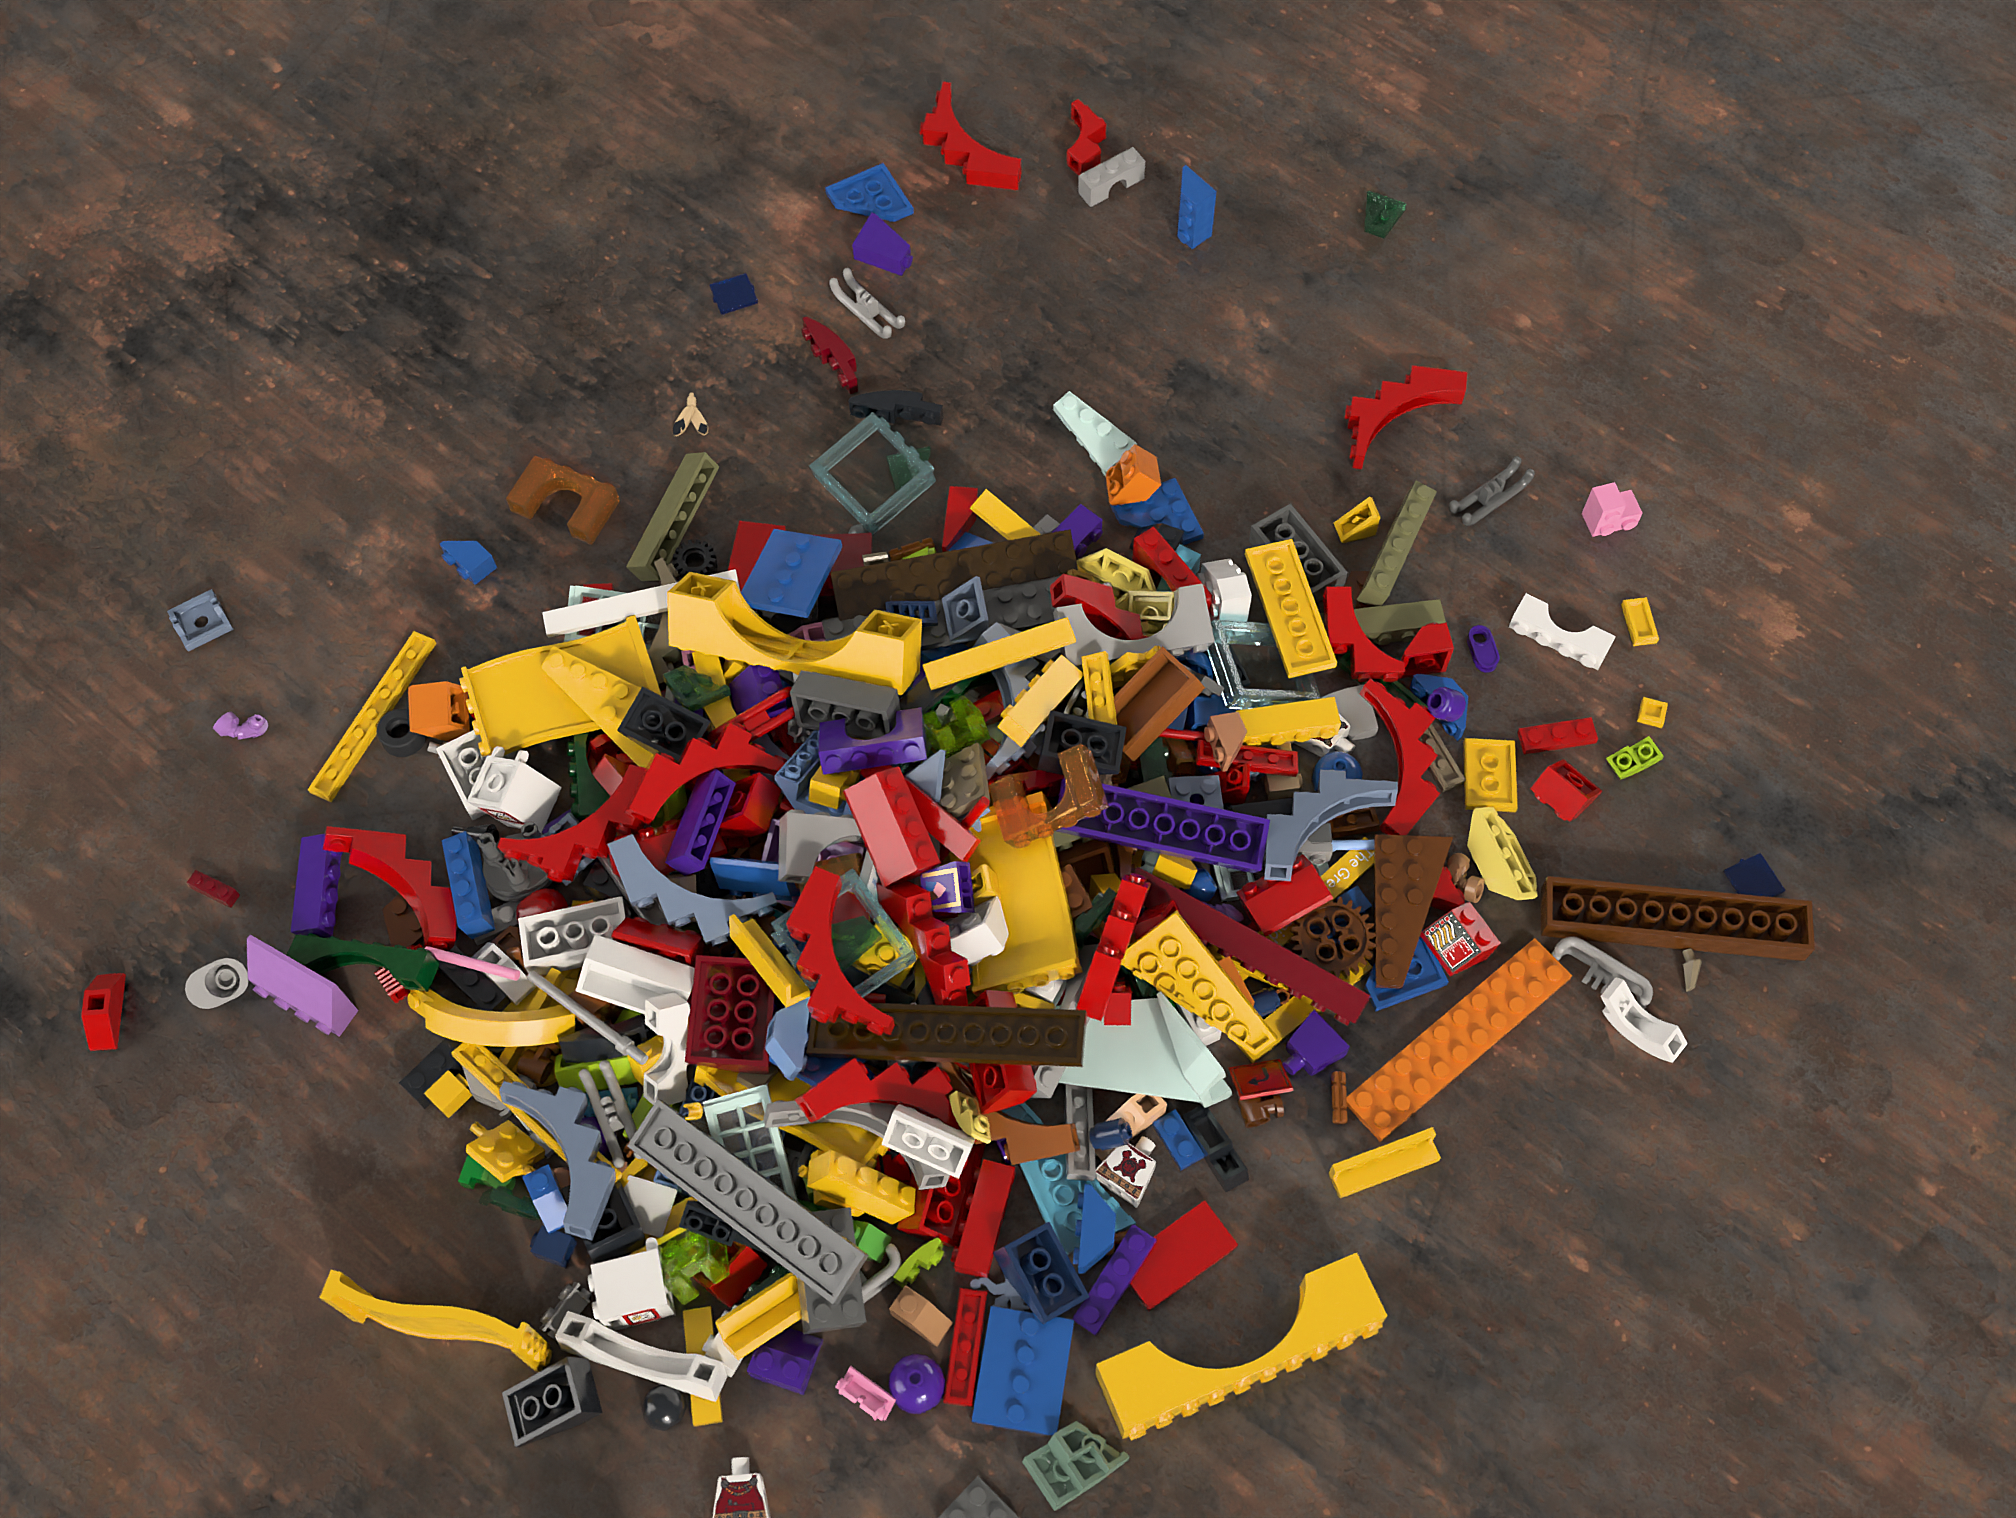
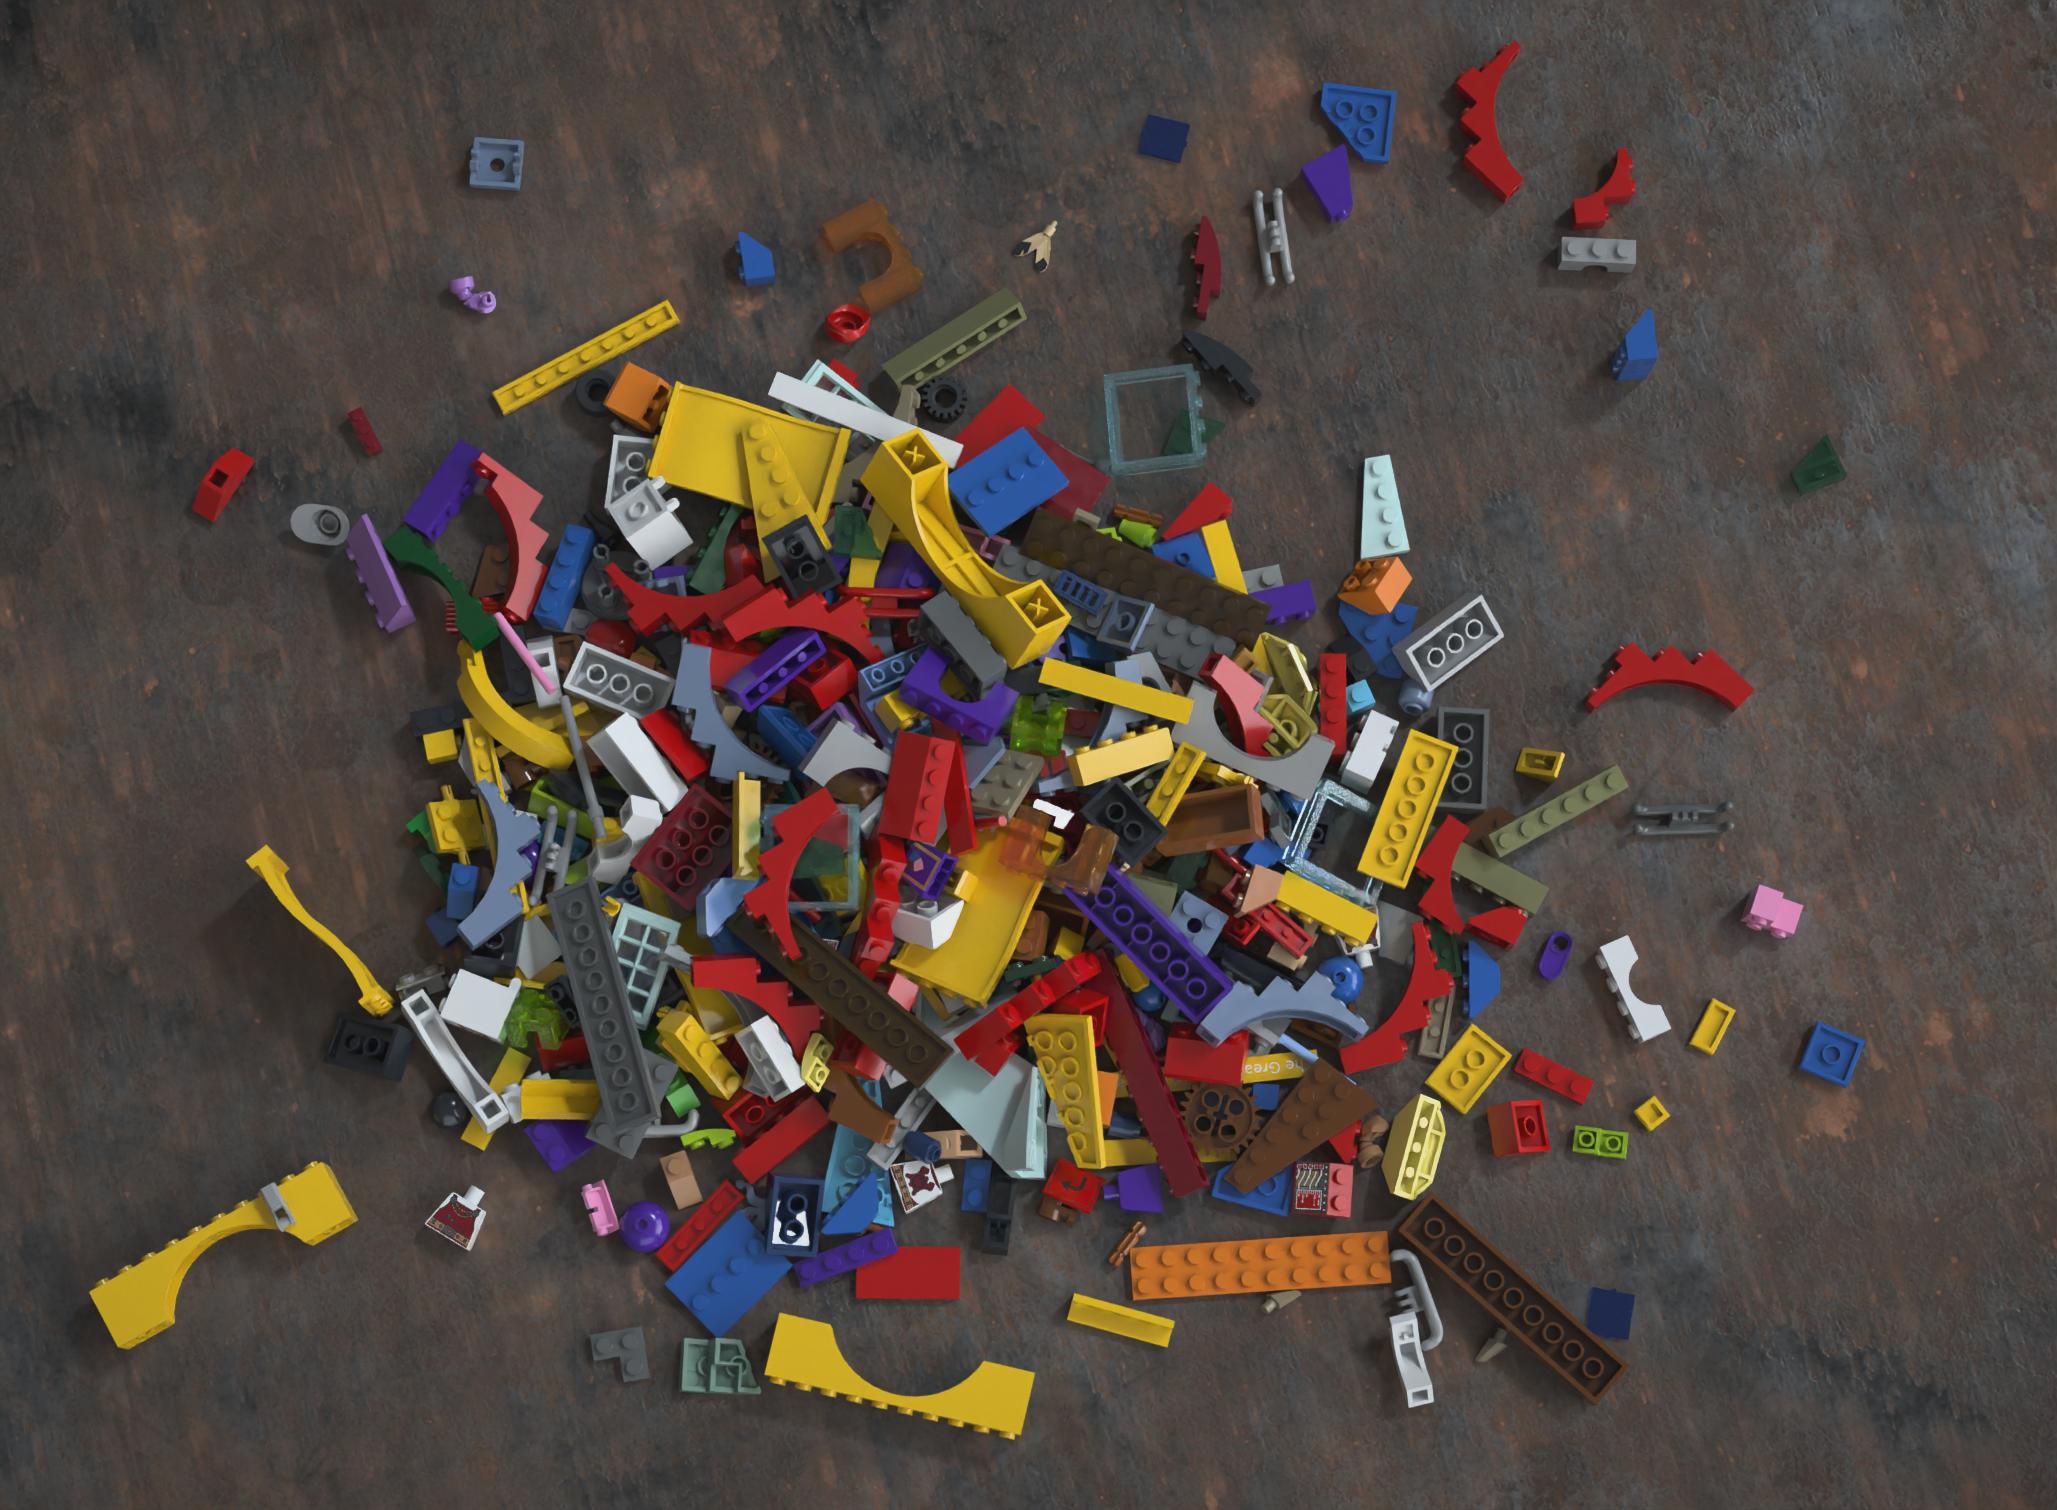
camera: 30 degrees right, 15 degrees up
dark purple head [1428,687,1466,722] -> none
none -> red hat [823,304,871,344]
none -> dark tan bar [1260,1289,1301,1314]
none -> light grey slope [1391,593,1504,692]
none -> sand blue head [1398,679,1434,716]
none -> blue plate [1798,1021,1865,1088]

